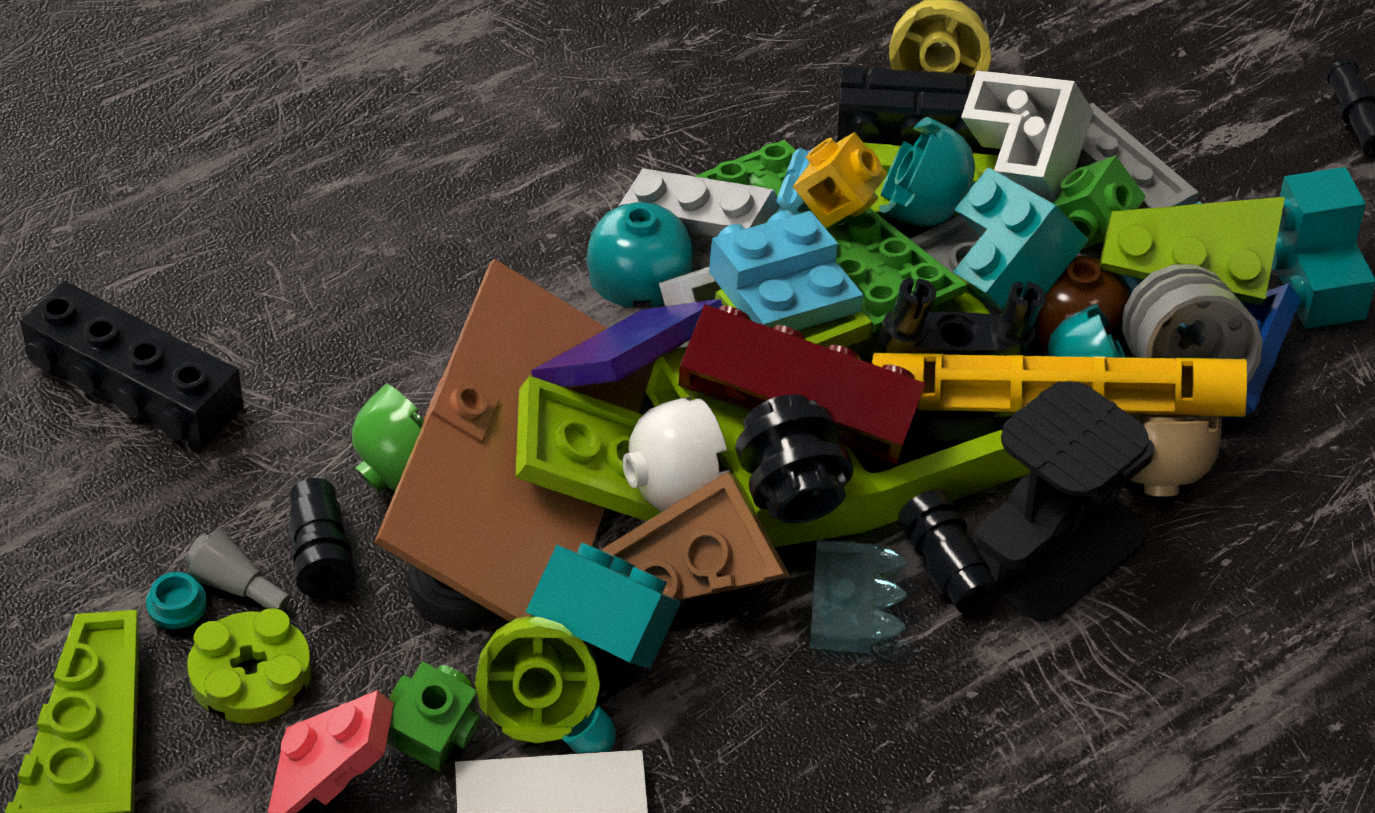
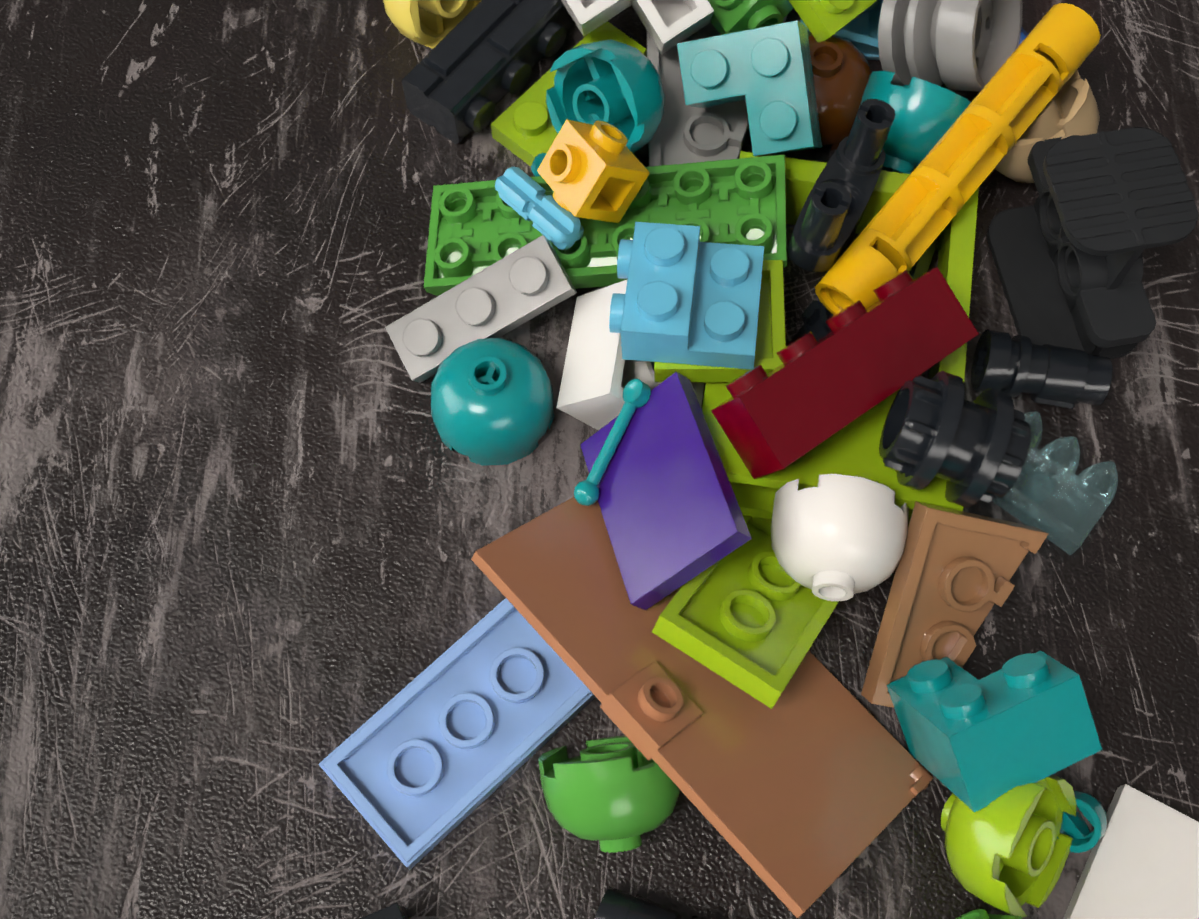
camera: 55 degrees left, 20 degrees up
none -> light blue tile [318,598,596,870]
none -> teal hinge [574,379,651,506]

